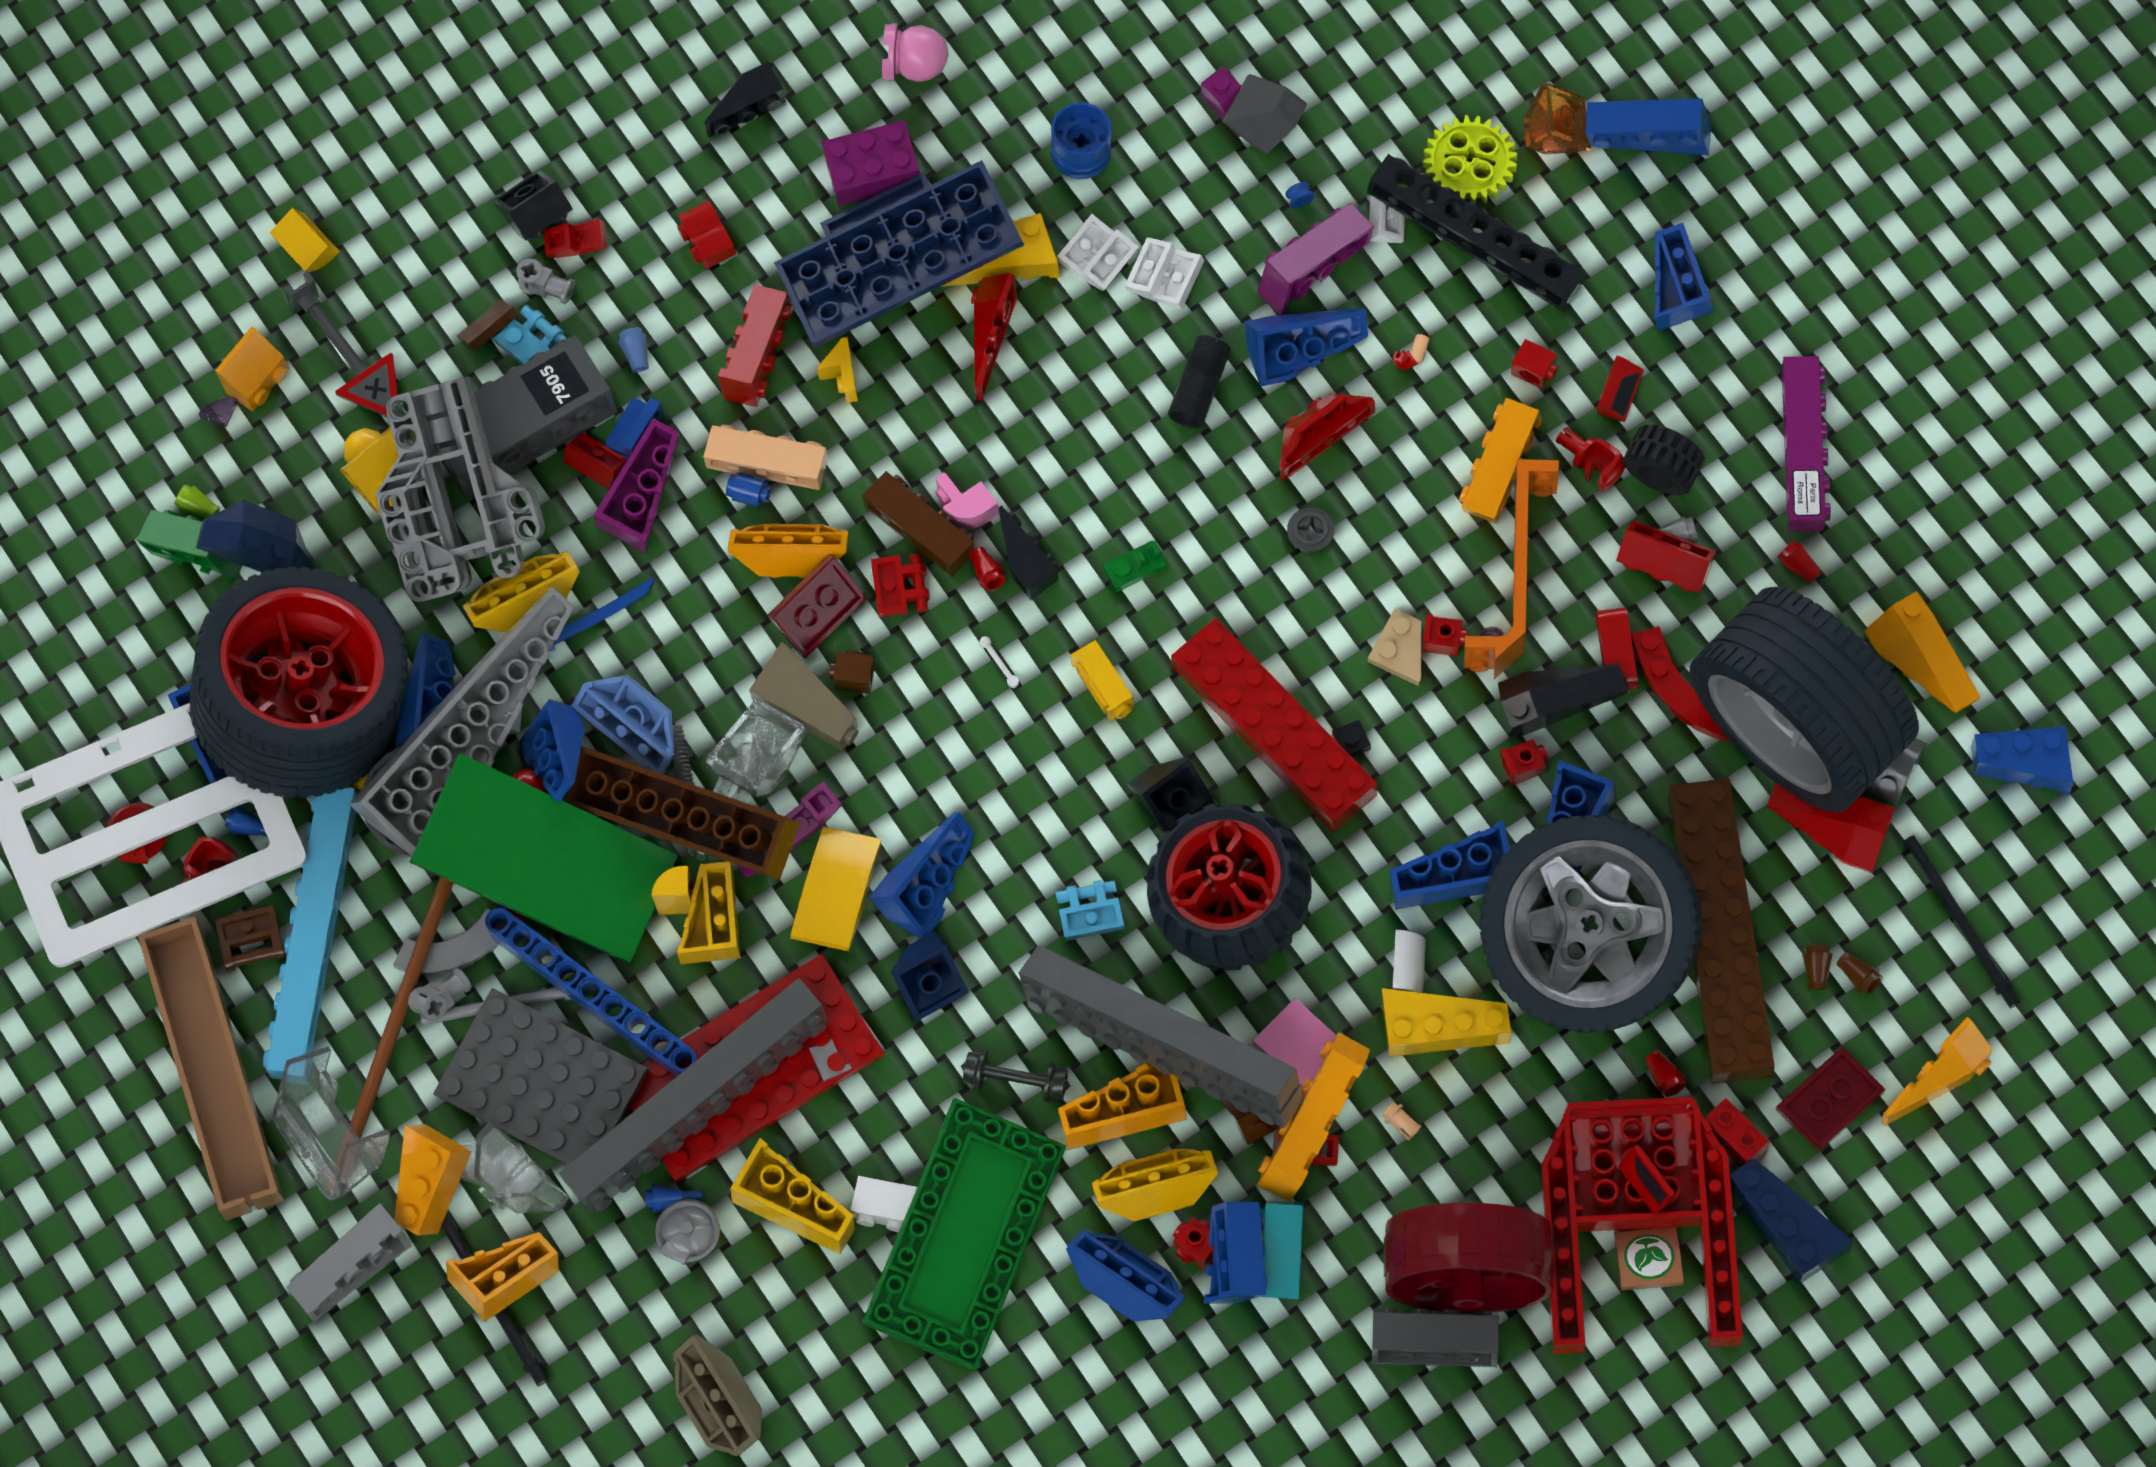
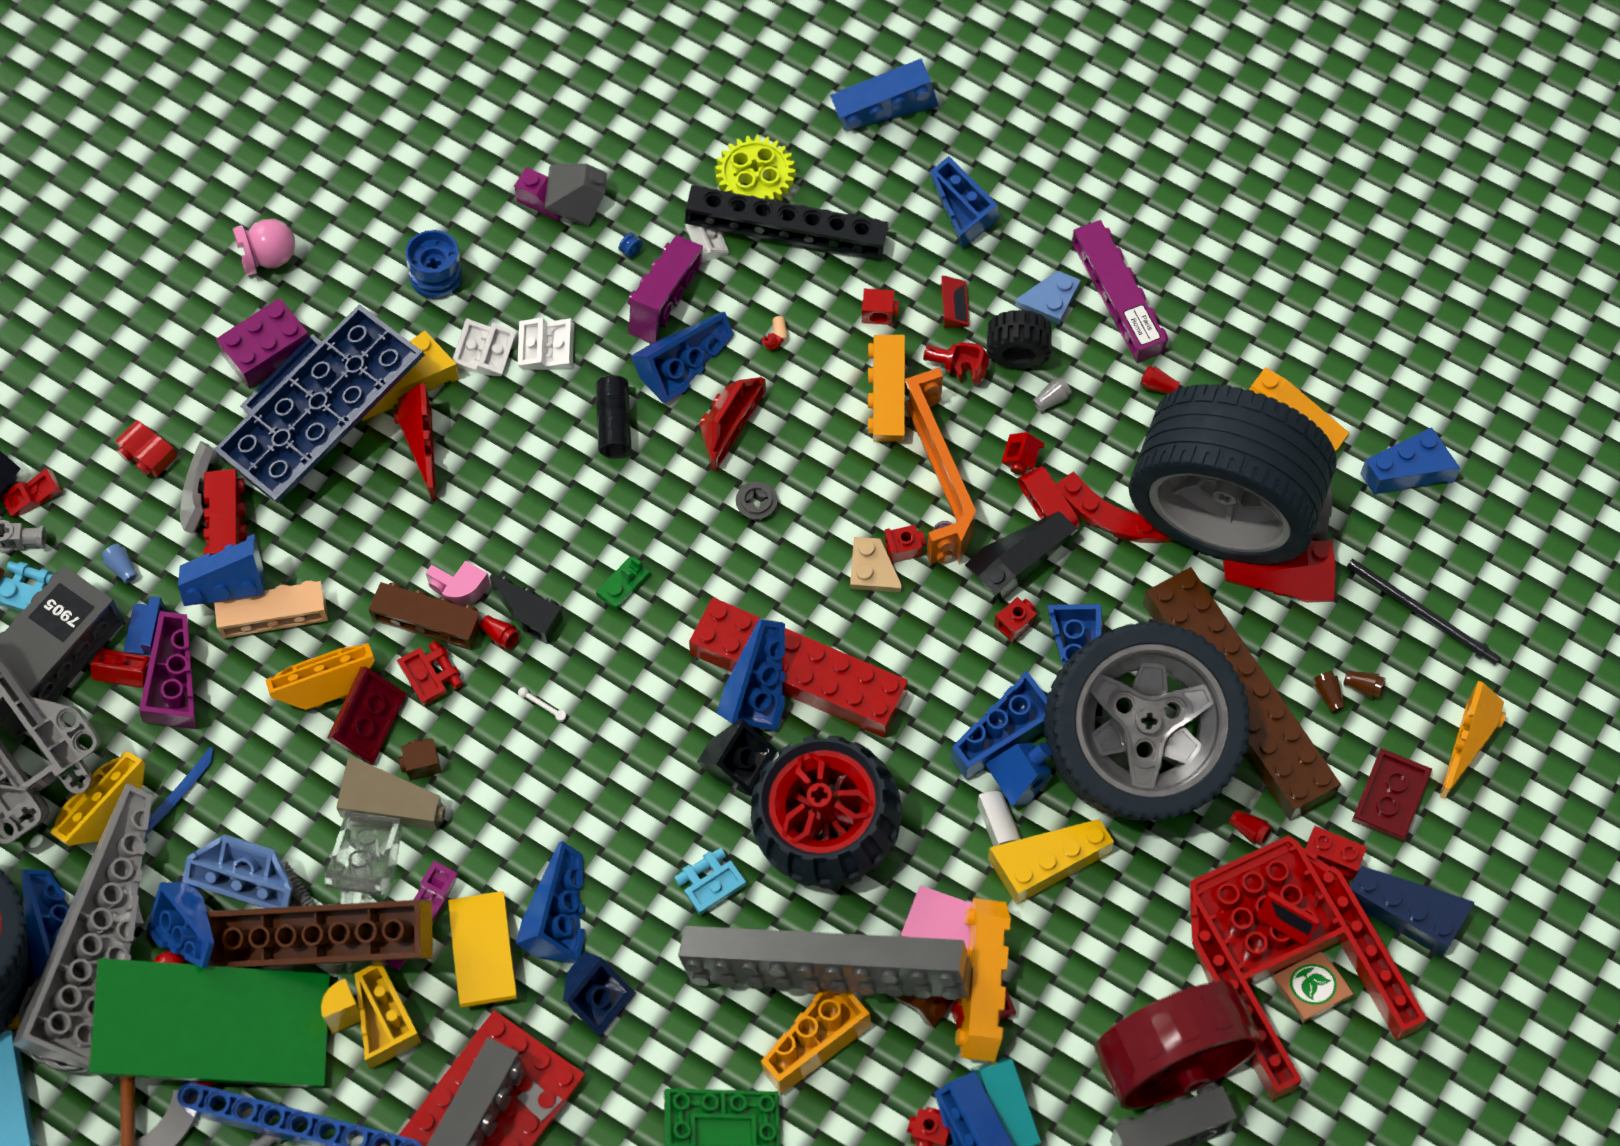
camera: 30 degrees left, 5 degrees down
black slope [704,62,786,138] -> none
blue brick [726,472,771,507] -> none
yellow slope [817,337,858,403] -> none
pearl dark grey piece [960,1049,1071,1103] -> none
yellow window [1070,640,1134,721] -> none
yellow wedge [1092,1149,1218,1221] -> none
black plate [1332,720,1371,757] -> none
light nougat pin [1382,1102,1422,1141] -> none
clear orange slope [1523,82,1591,155] -> none
red brick [1616,520,1716,593] -> none
none -> blue wedge [178,534,265,606]
none -> light grey tile [180,441,215,534]
none -> blue wedge [717,618,785,730]
none -> blue torso [985,742,1052,807]
none -> red brick [1001,432,1045,475]
none -> medium blue wing [1015,271,1081,324]

